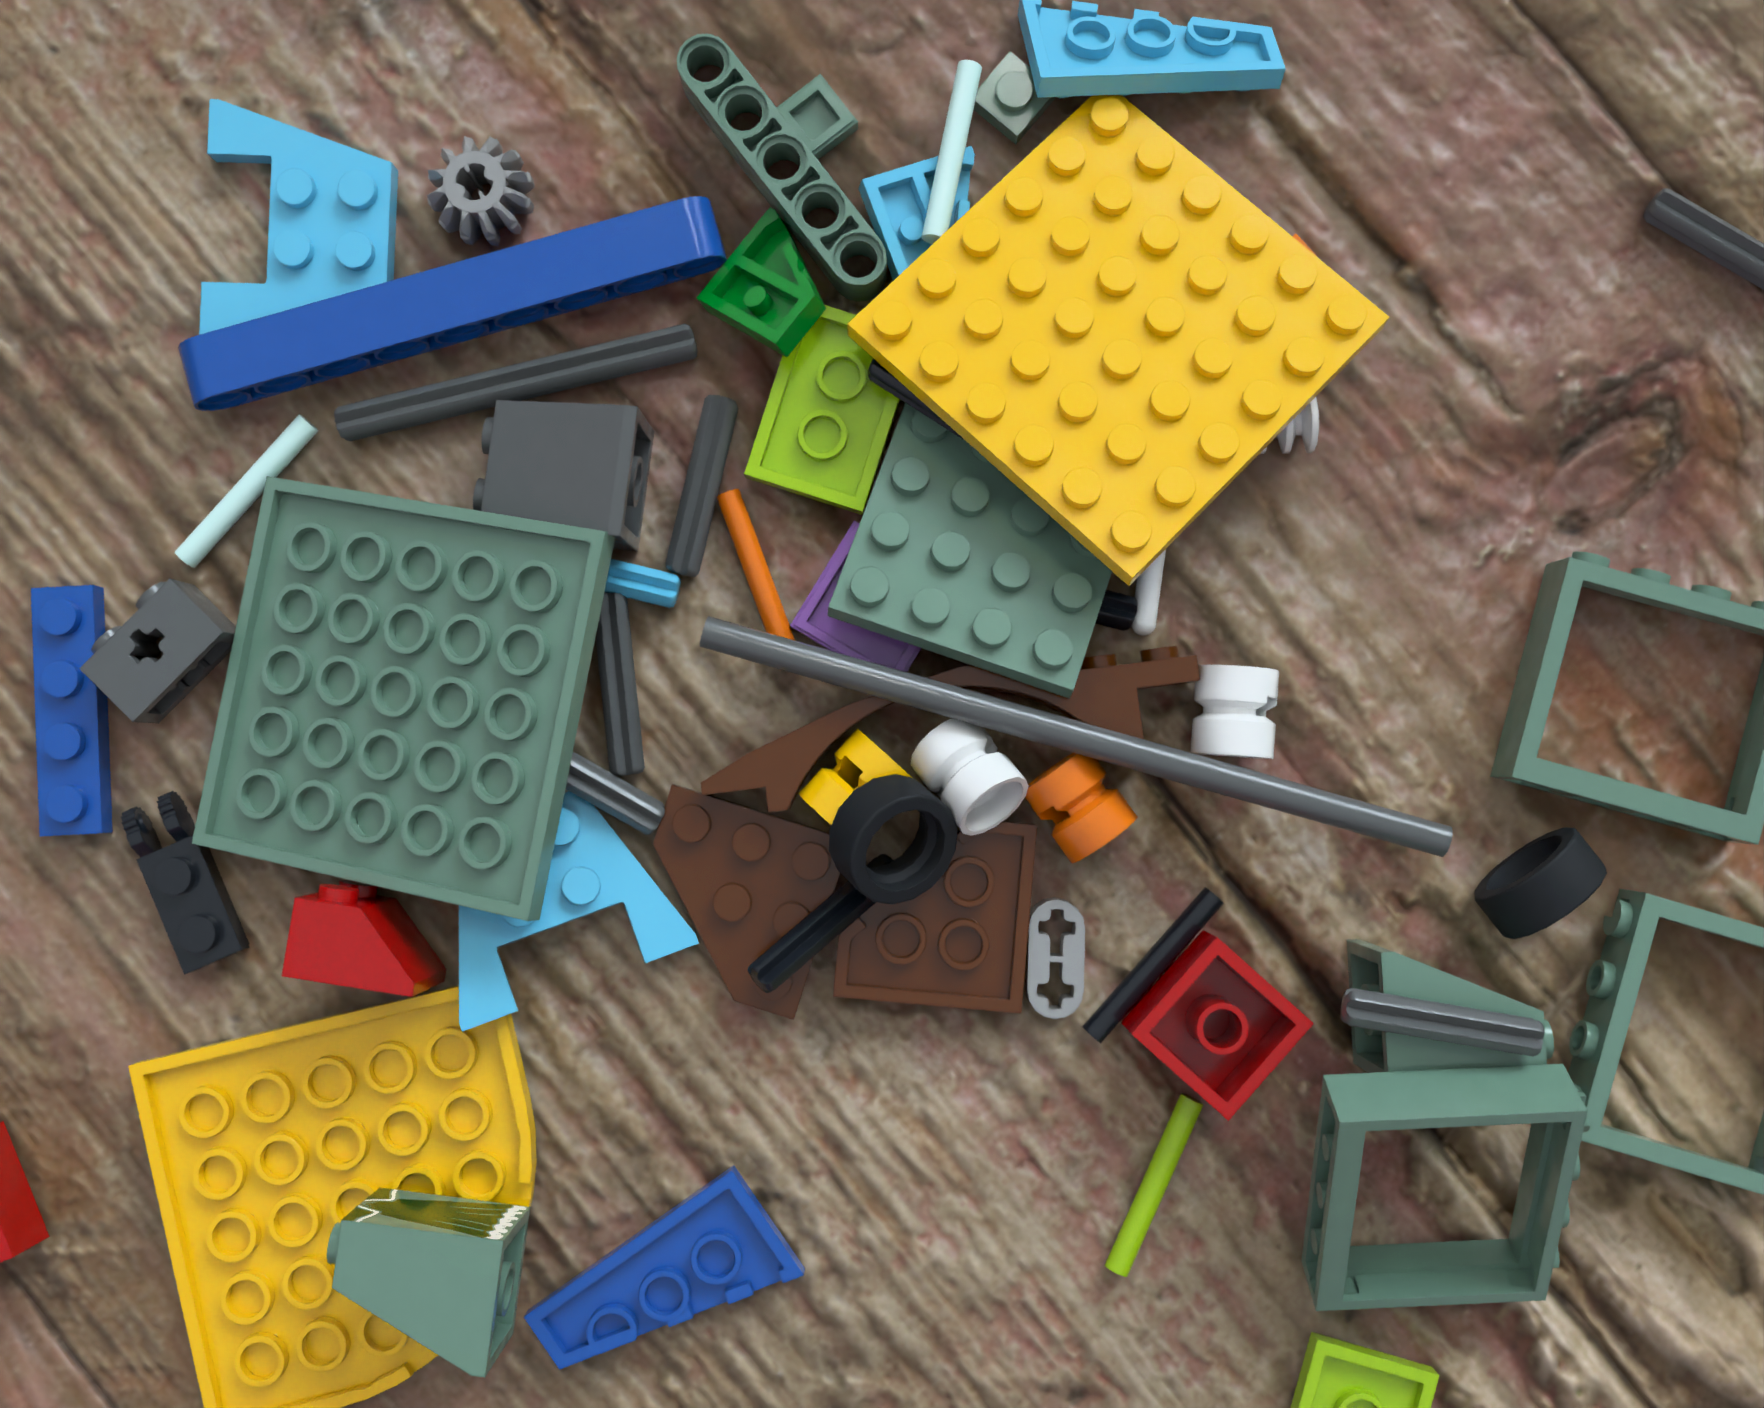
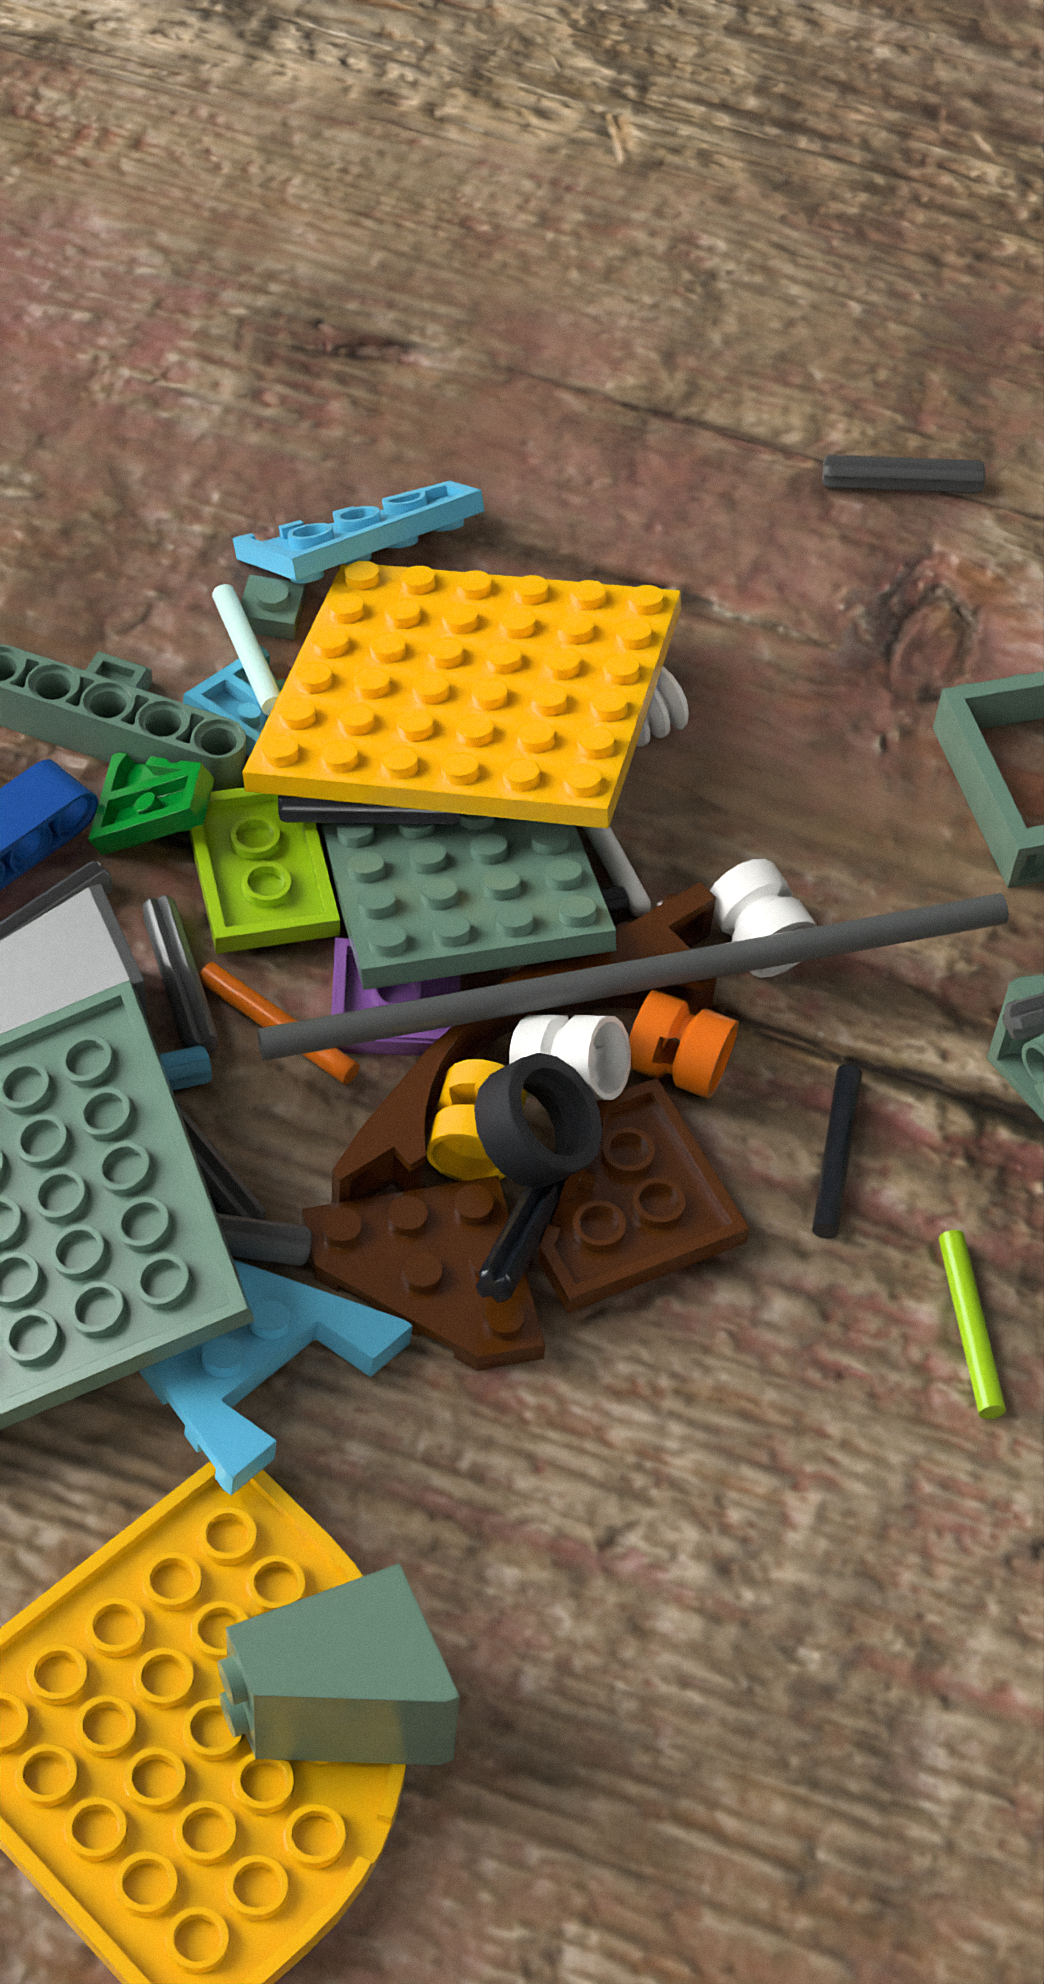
camera: 35 degrees left, 35 degrees down
red slope [281,880,447,997] -> none
blue wing [524,1165,805,1370] -> none
light grey beam [1025,897,1085,1019] -> none
red brick [1121,930,1314,1121] -> none

